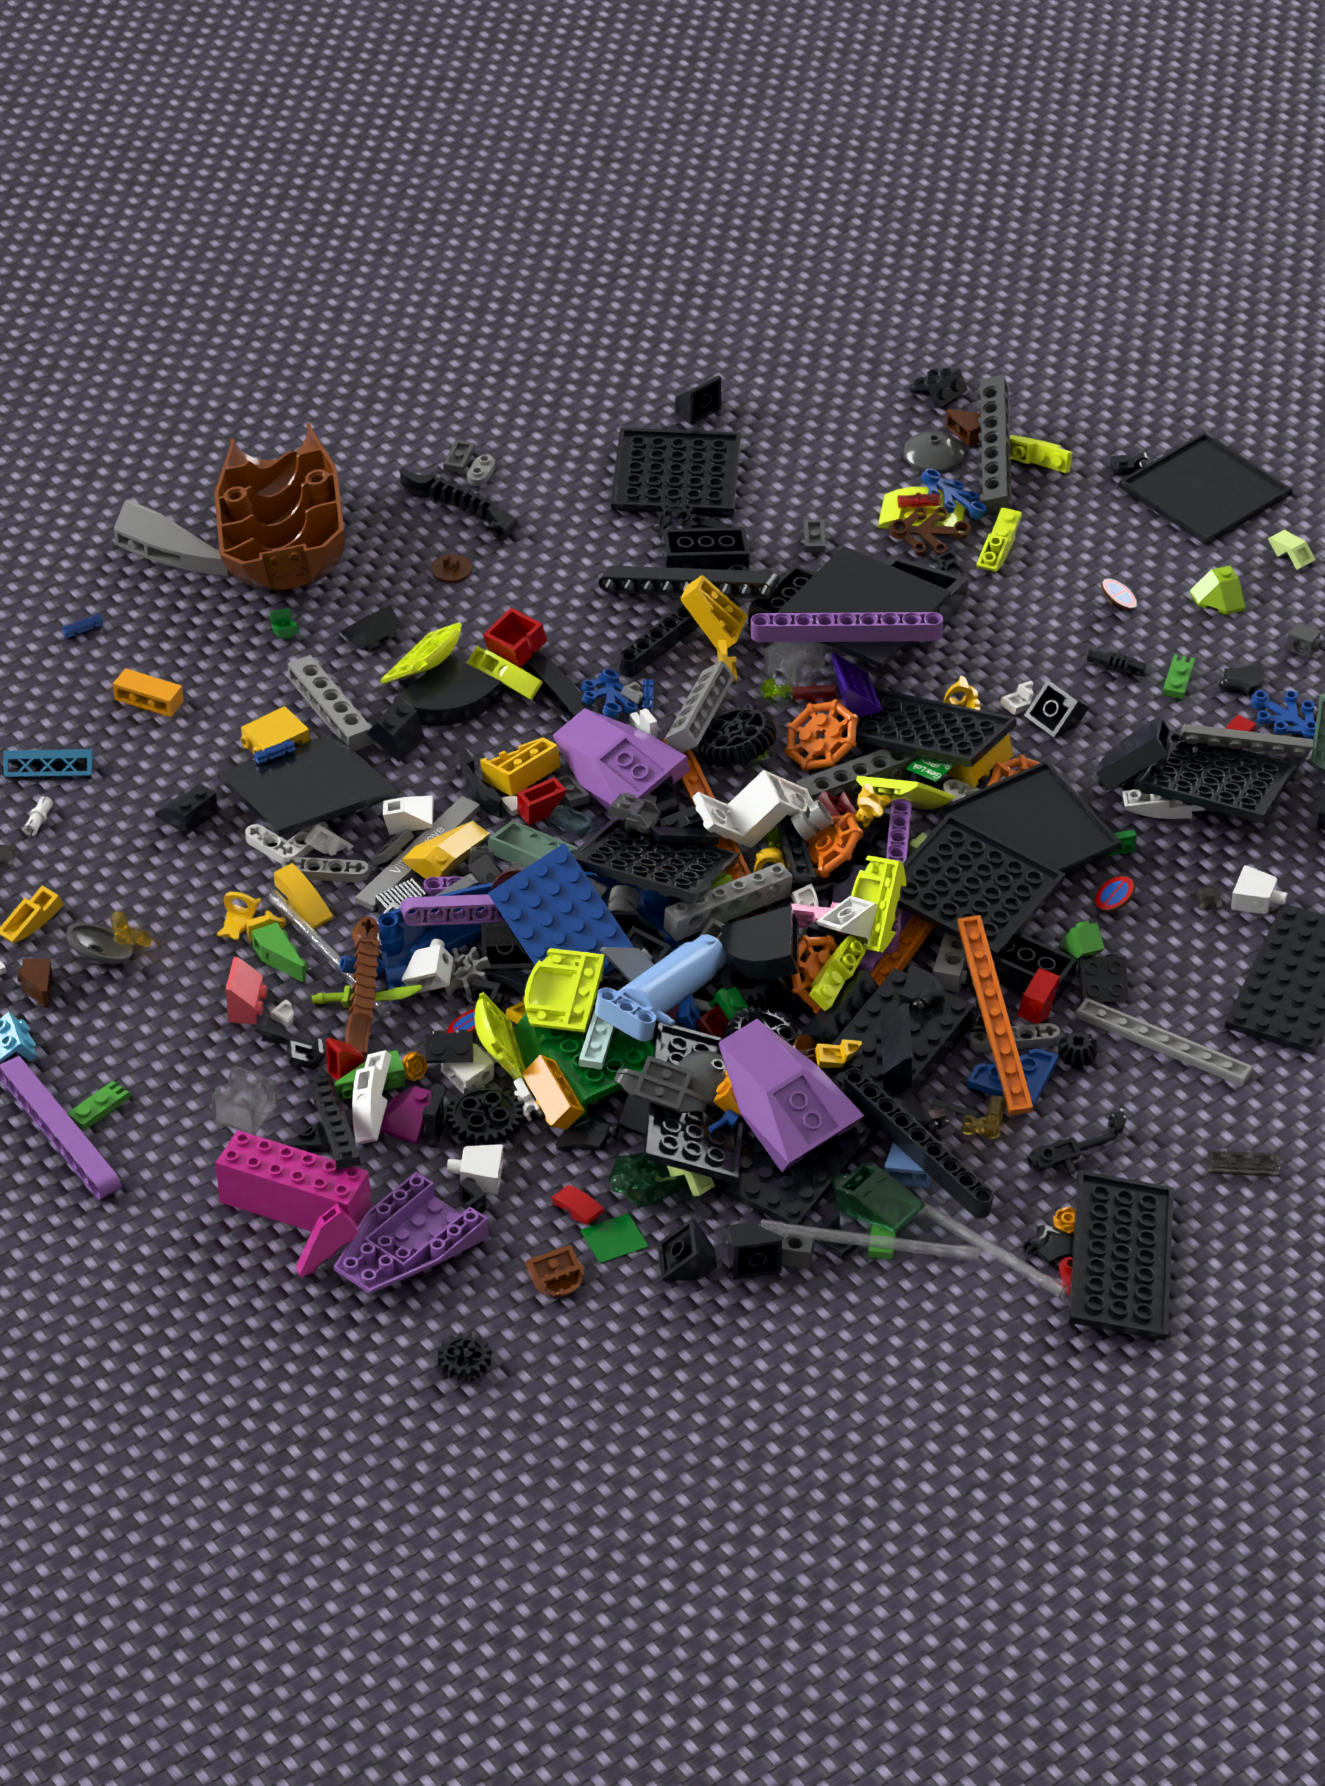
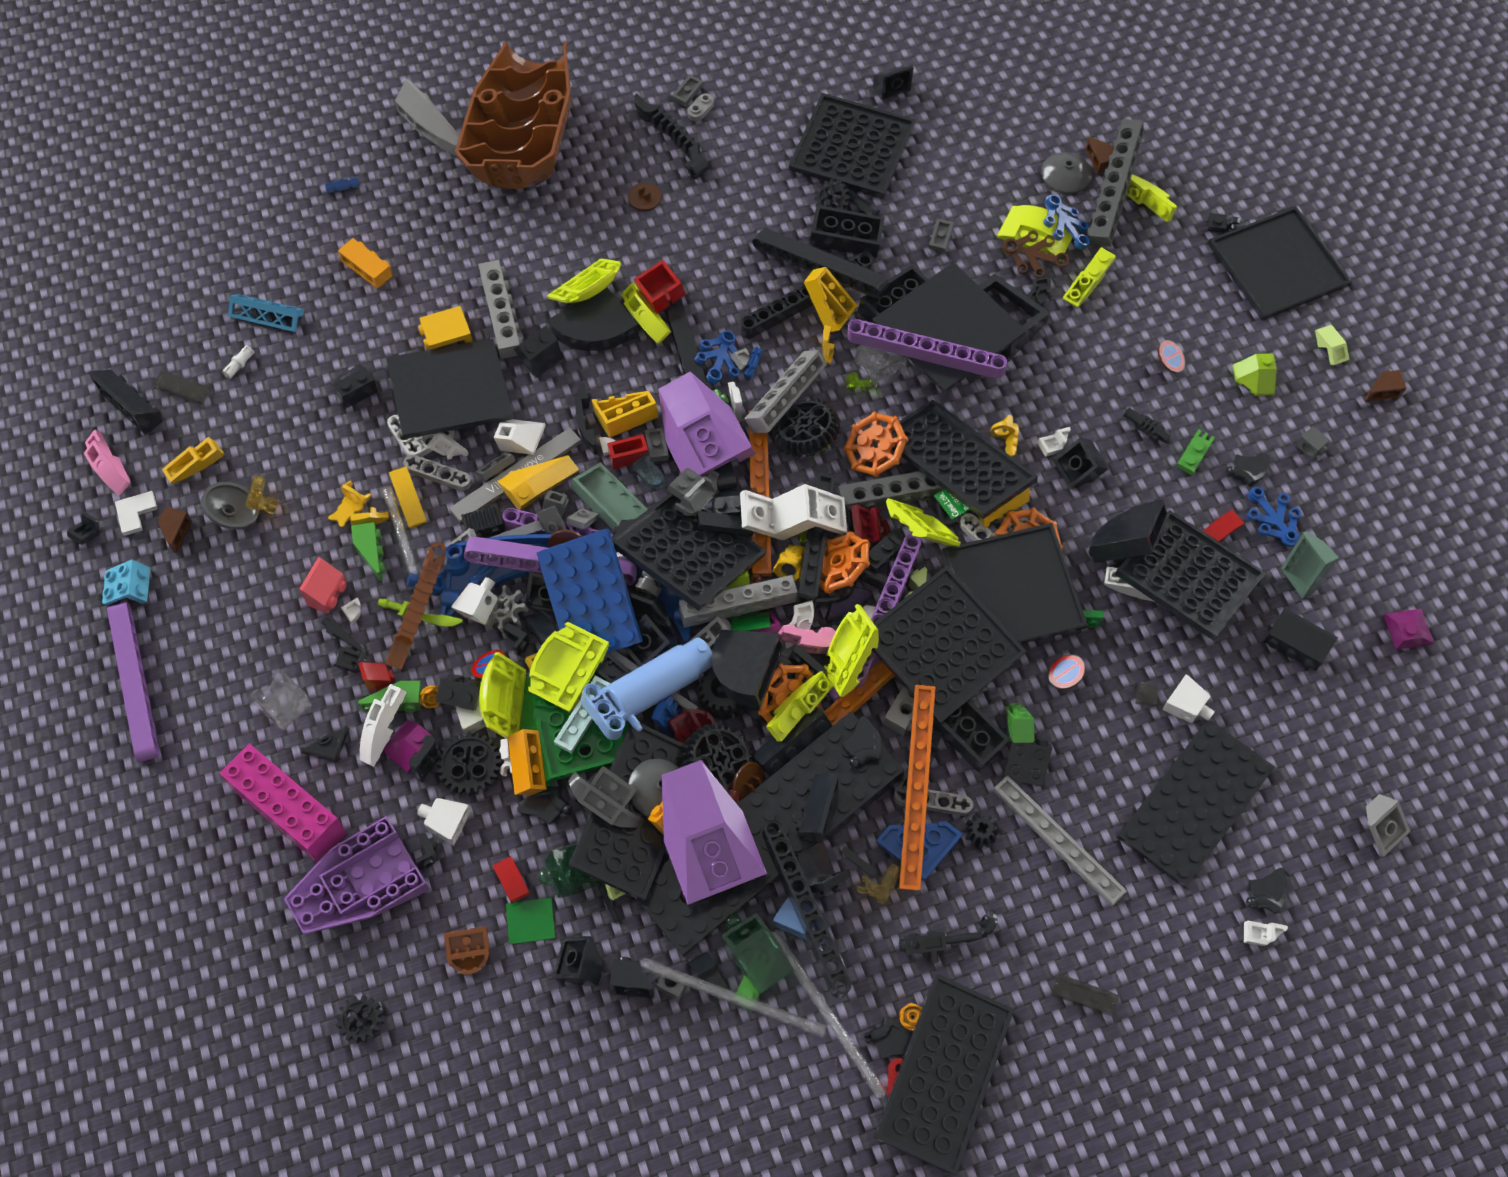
camera: 15 degrees right, 20 degrees up
bright green hinge [67,1081,131,1131] -> none
blue axle [254,740,295,764] -> none
green bracket [270,608,299,639] -> none
dark pink slope [296,1203,359,1278] -> none
black plate [308,1076,361,1169] -> none
black slope [340,605,402,649] -> none
light grey slope [600,947,654,983] -> none
blue hand [708,1109,740,1132] -> none
green bracket [709,987,749,1021] -> none
light grey wheel [791,800,833,841] -> none
clear red pin [792,683,836,701] -> none
yellow slope [815,1039,862,1068] -> none
white slope [816,896,877,938] -> none
dark purple slope [831,652,882,717] -> none
yellow animal [855,784,891,828] -> none
clear red pin [897,493,941,509] -> none
black bracket [908,367,968,408] -> none
red slope [1017,968,1061,1024] -> none
light grey plate [1179,724,1313,757] -> none

